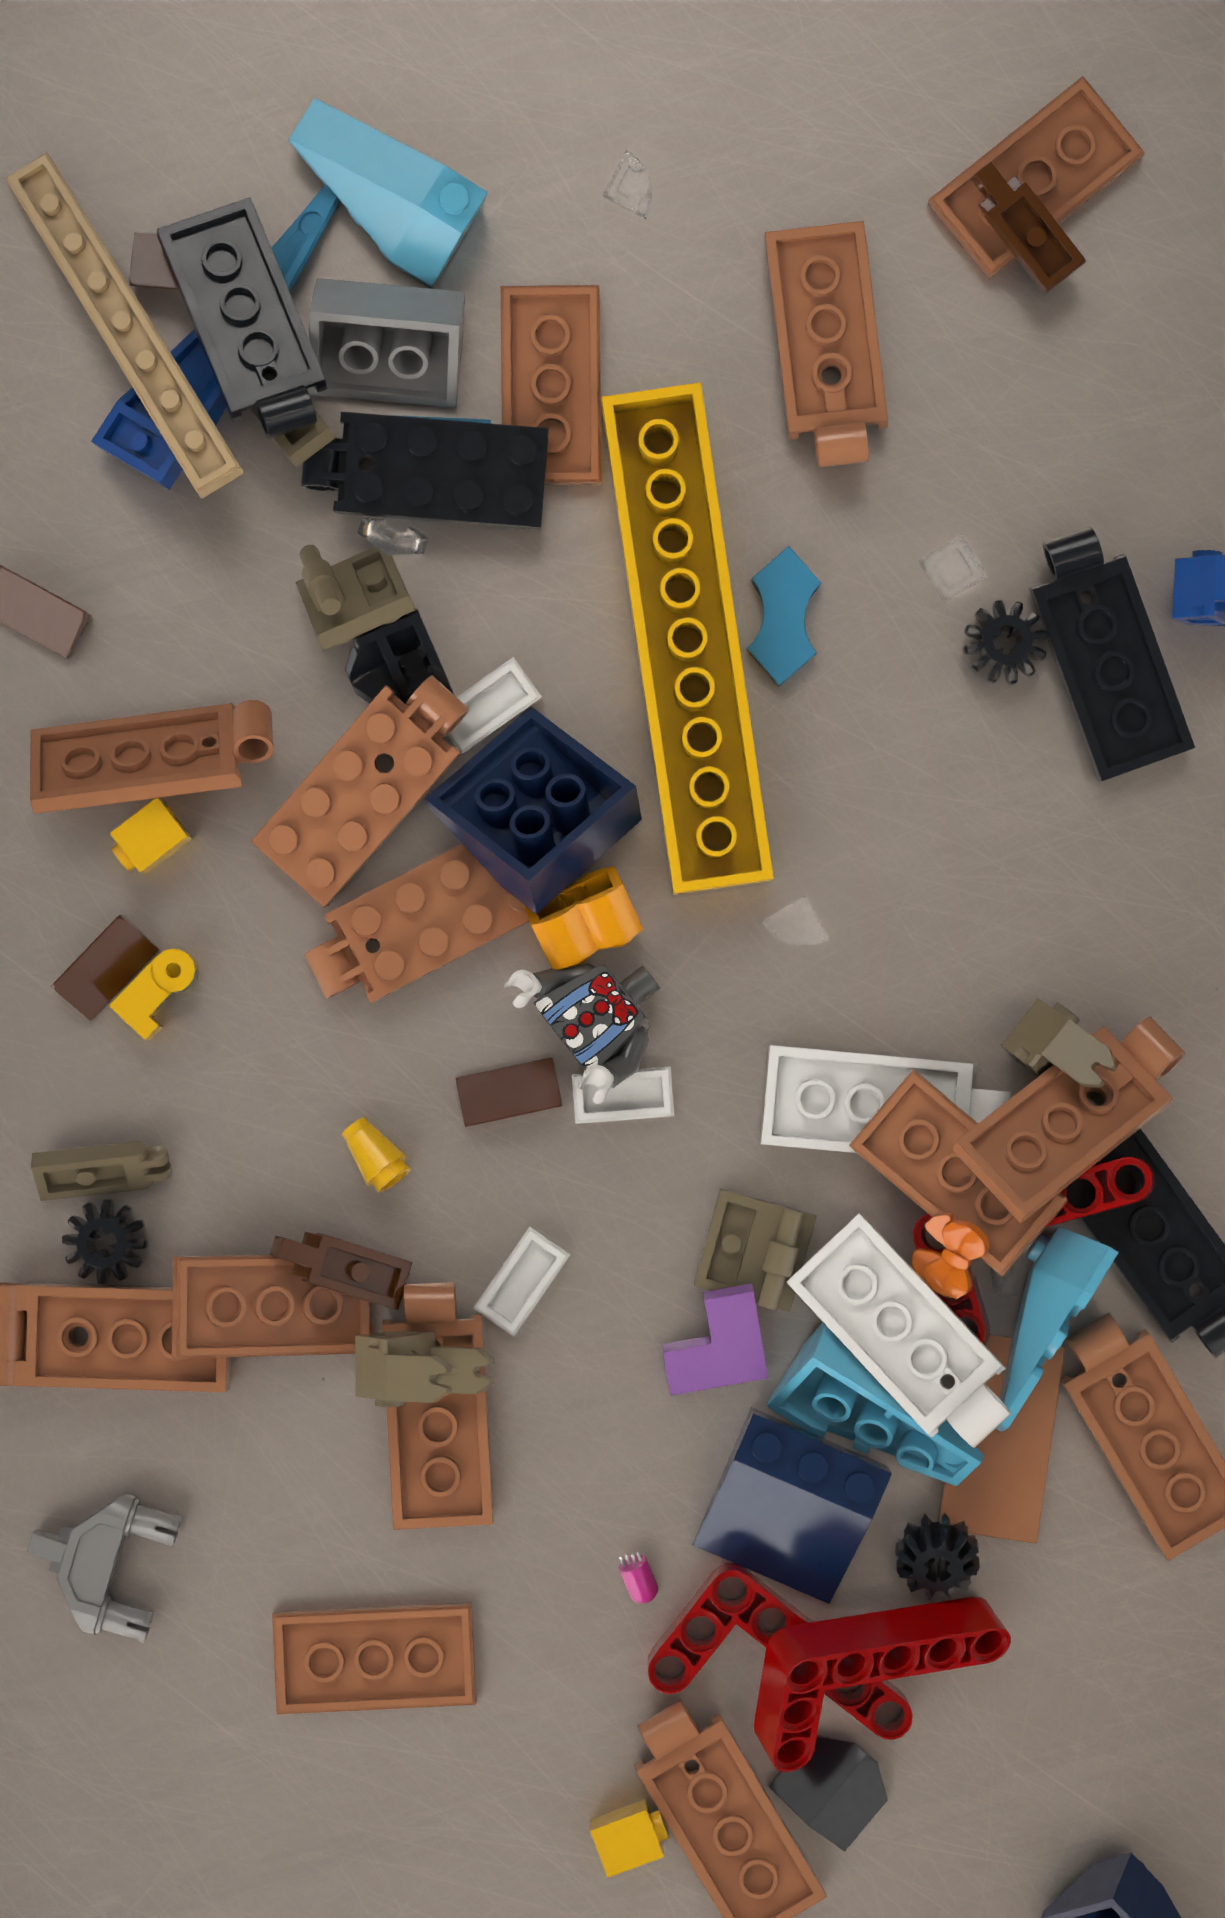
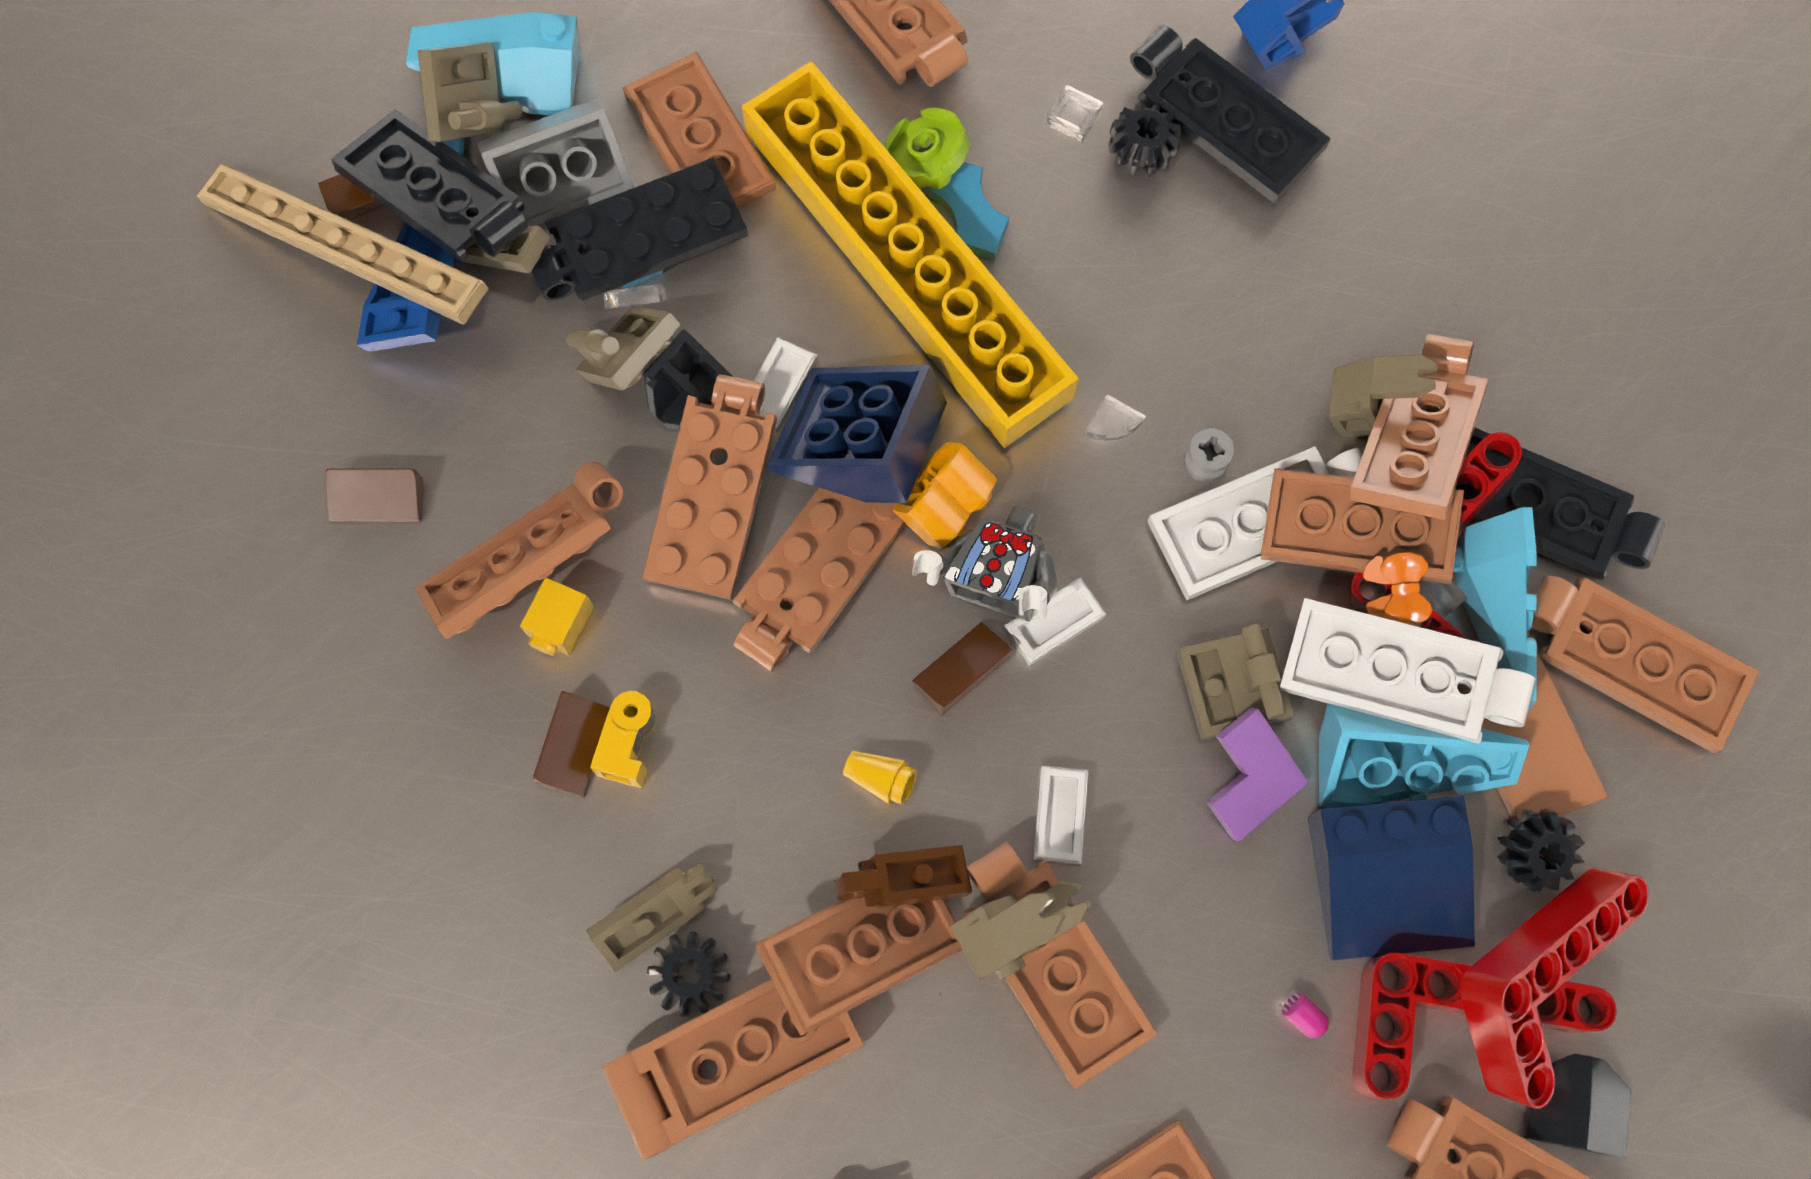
camera: 30 degrees left, 15 degrees down
none -> dark tan plate [417,42,522,142]
none -> lime plate [884,108,971,190]
none -> light grey wheel [1184,428,1234,482]

